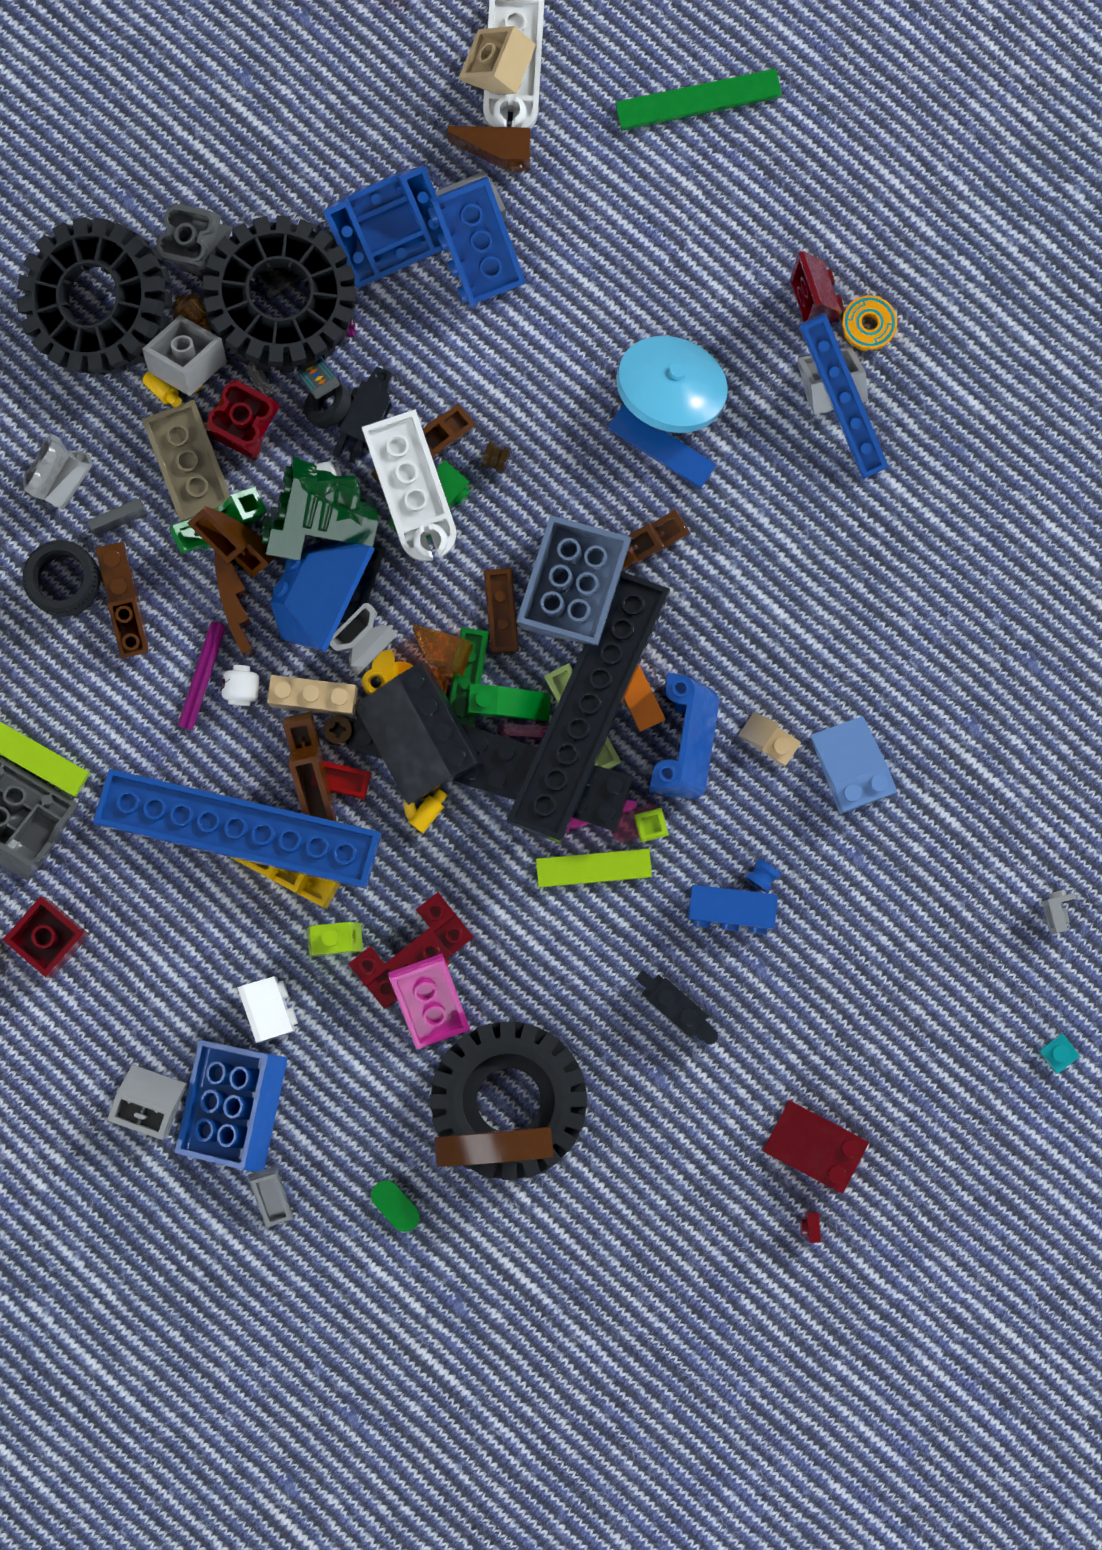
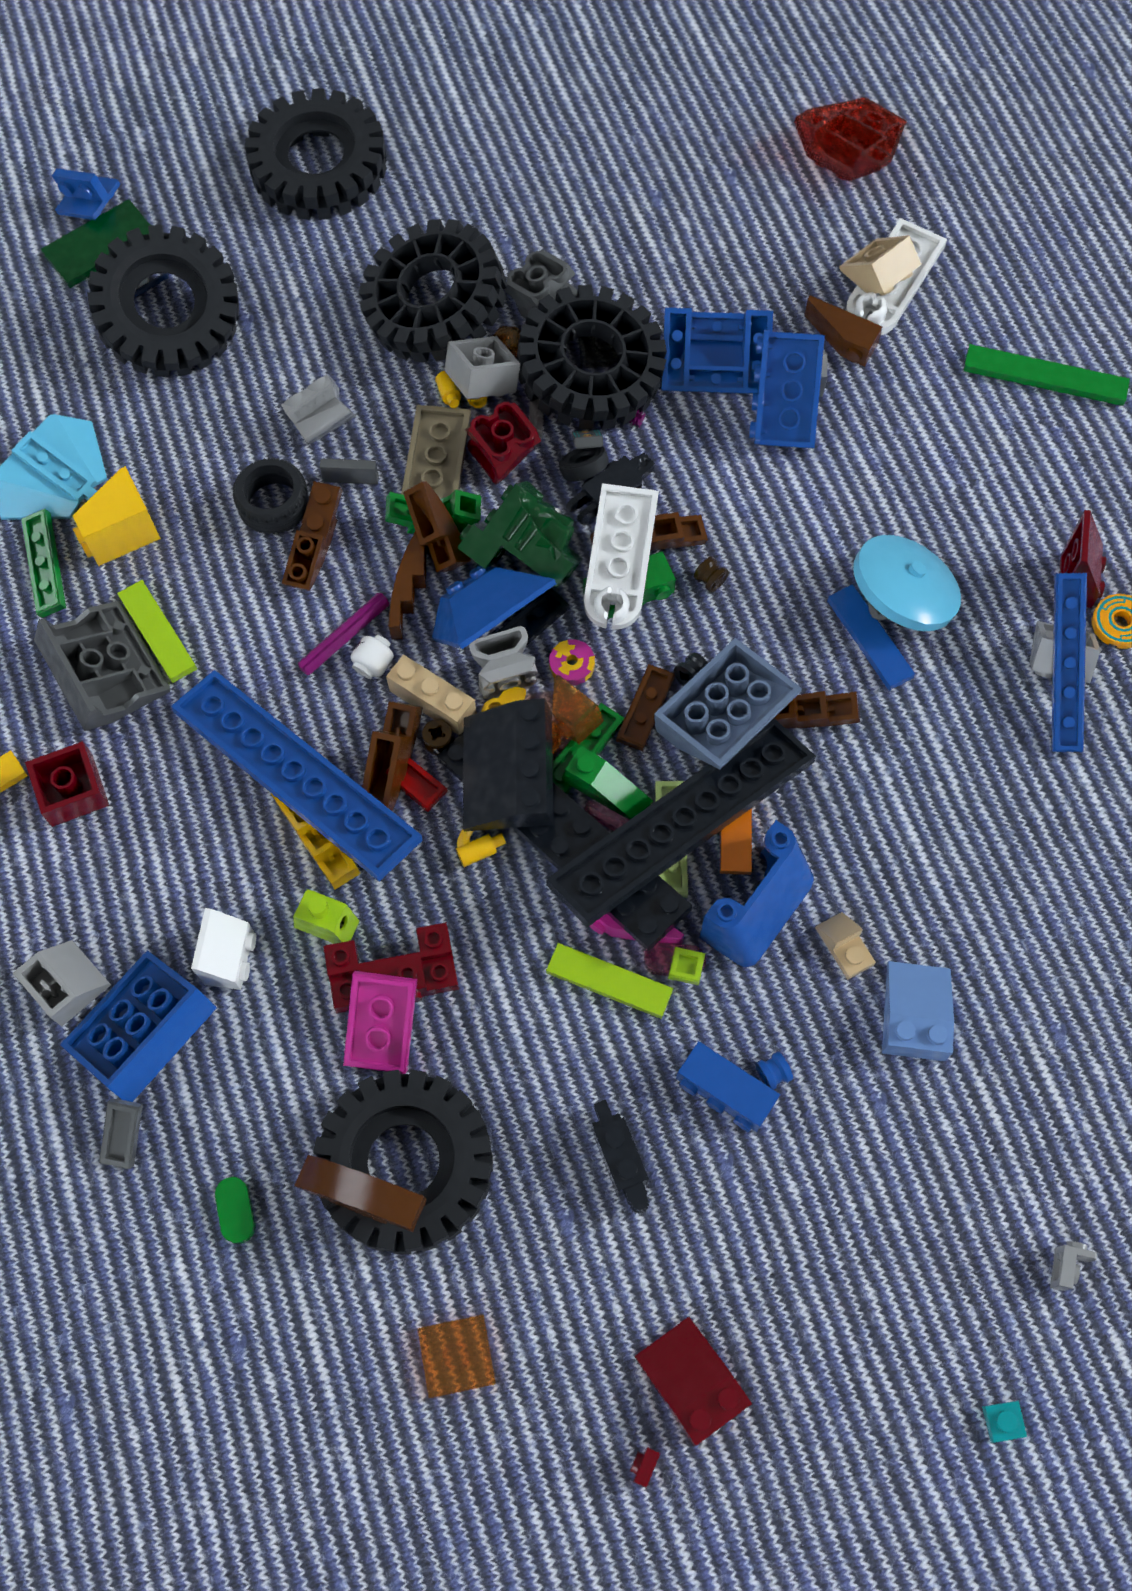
camera: 30 degrees right, 15 degrees down
none -> clear orange tile [417,1314,496,1399]
none -> piece [549,639,595,685]
none -> black wheel [674,652,708,686]

